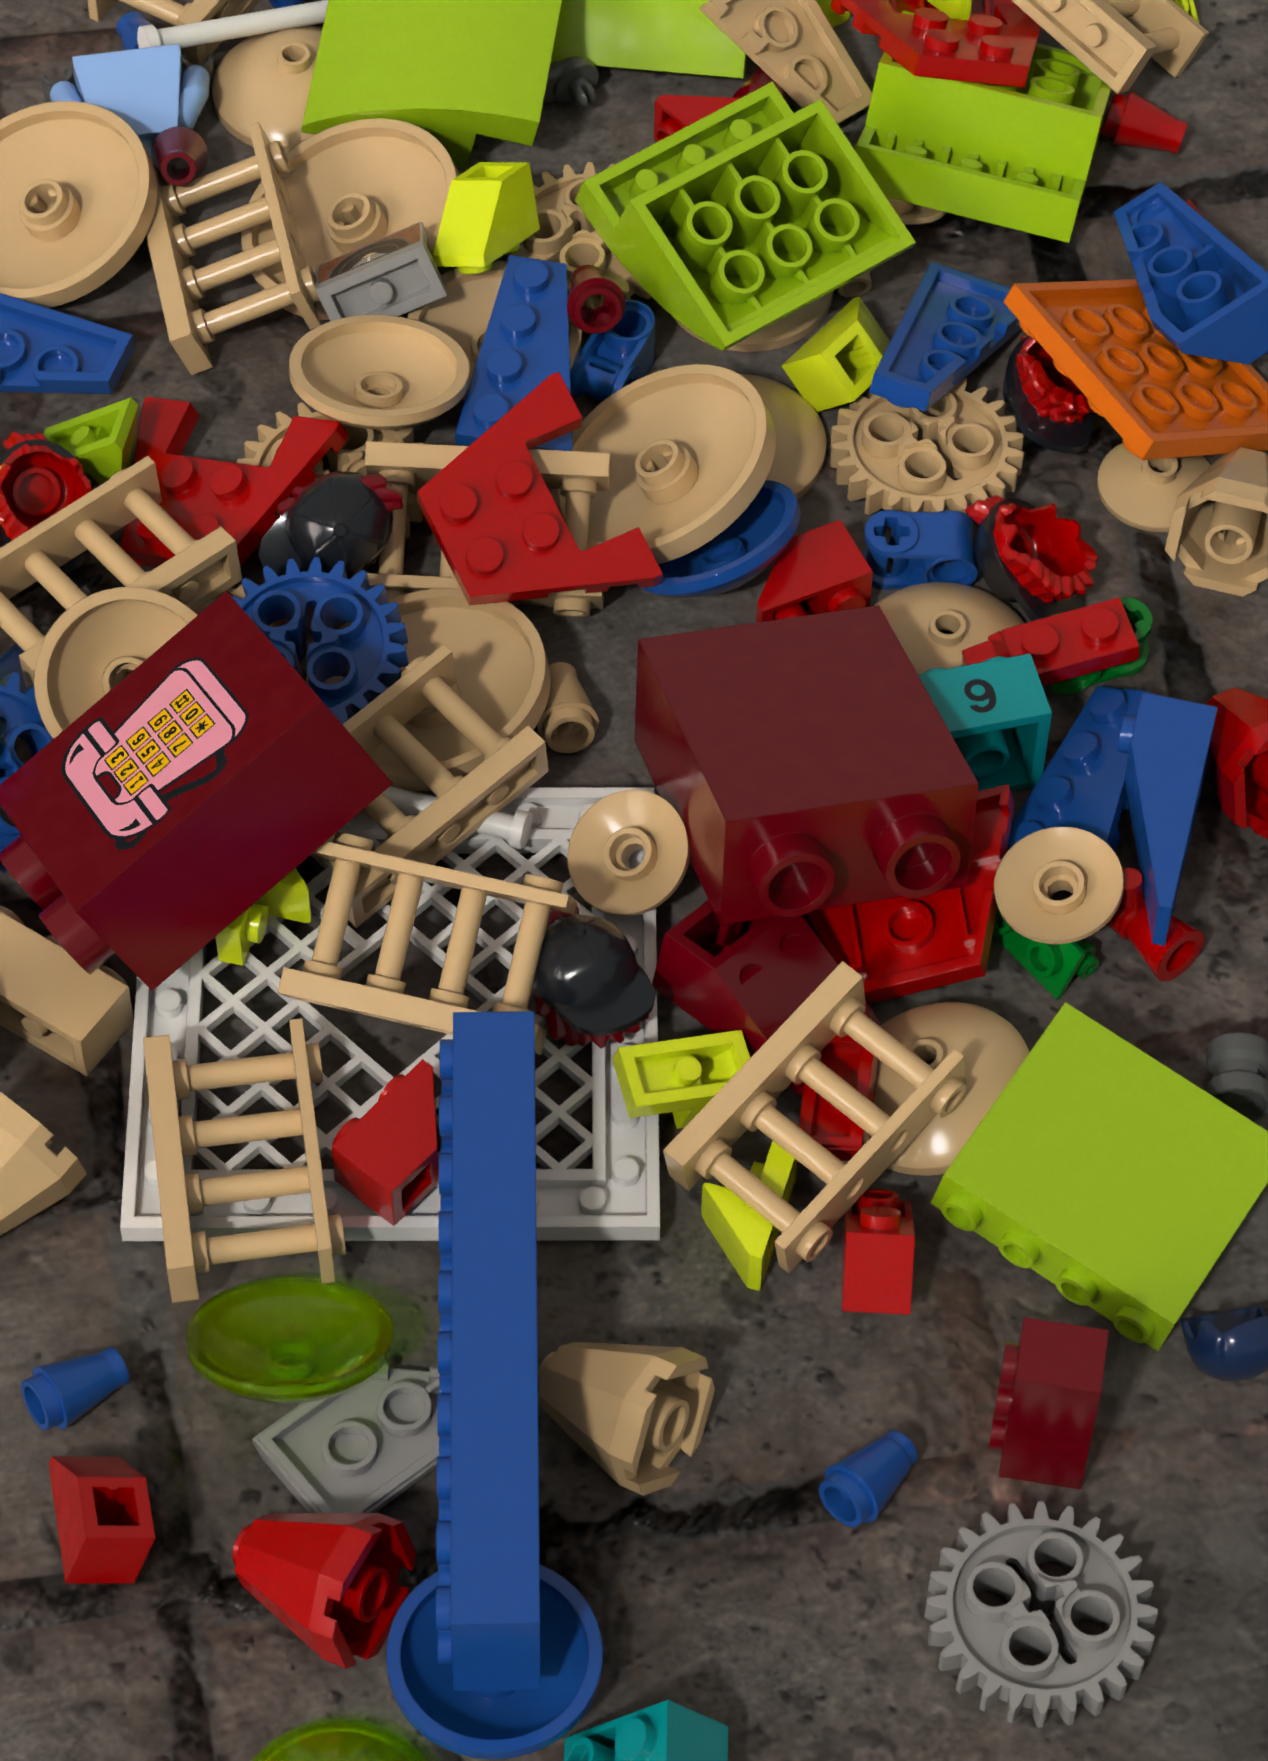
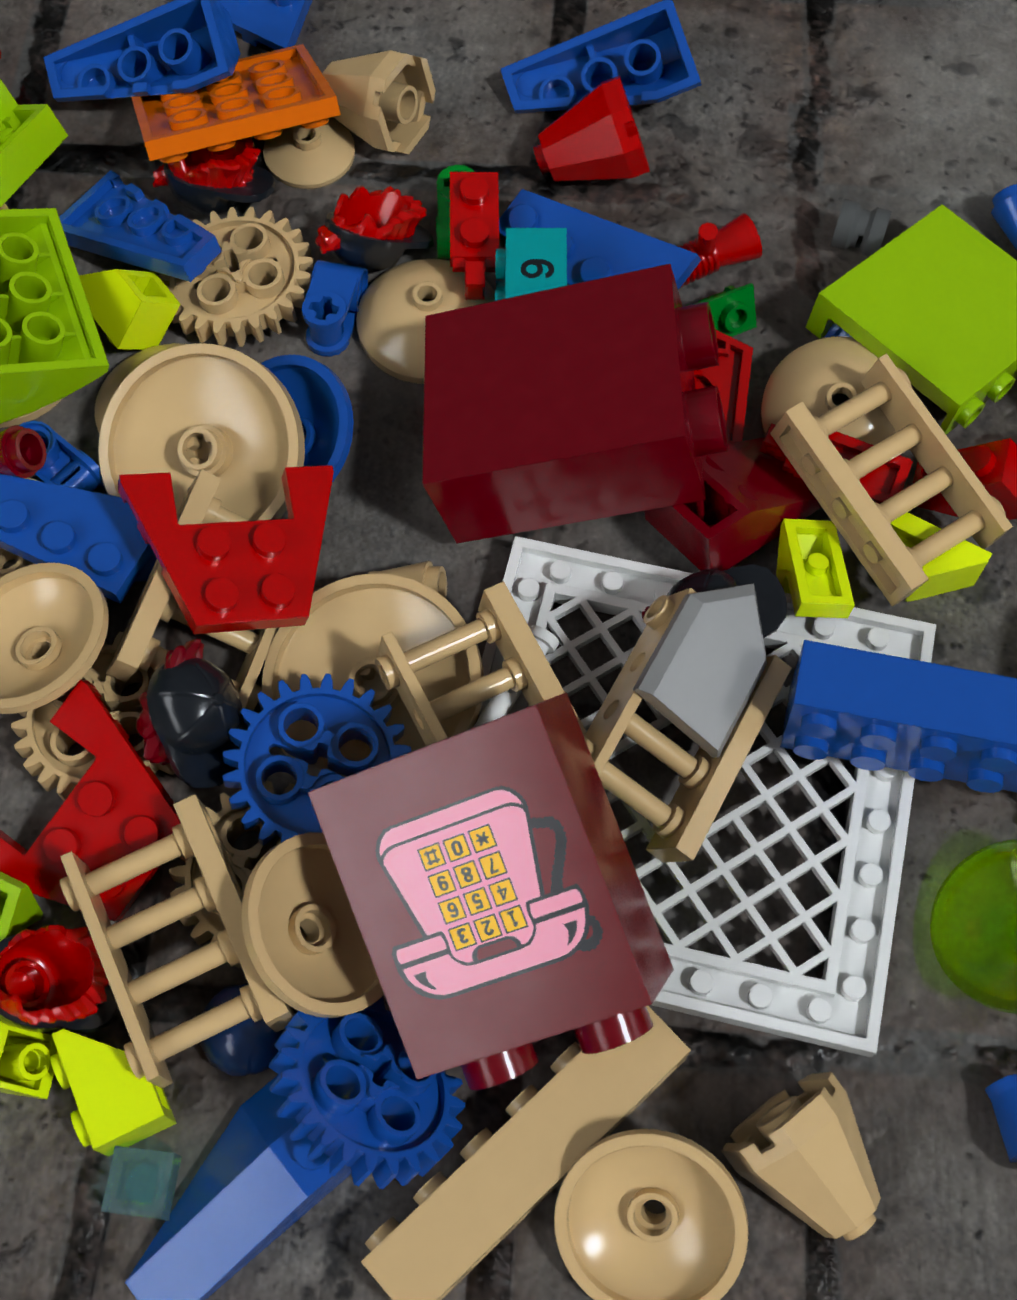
camera: 75 degrees left, 10 degrees up
tan fence [143,1018,346,1303] -> none
red slope [331,1059,439,1226] -> none
tan dish [567,790,691,916] -> none
red slope [756,519,873,623] -> none
tan dish [994,827,1124,944] -> none
blue wedge [1117,692,1218,946] -> none
none -> light grey tile [633,584,768,758]

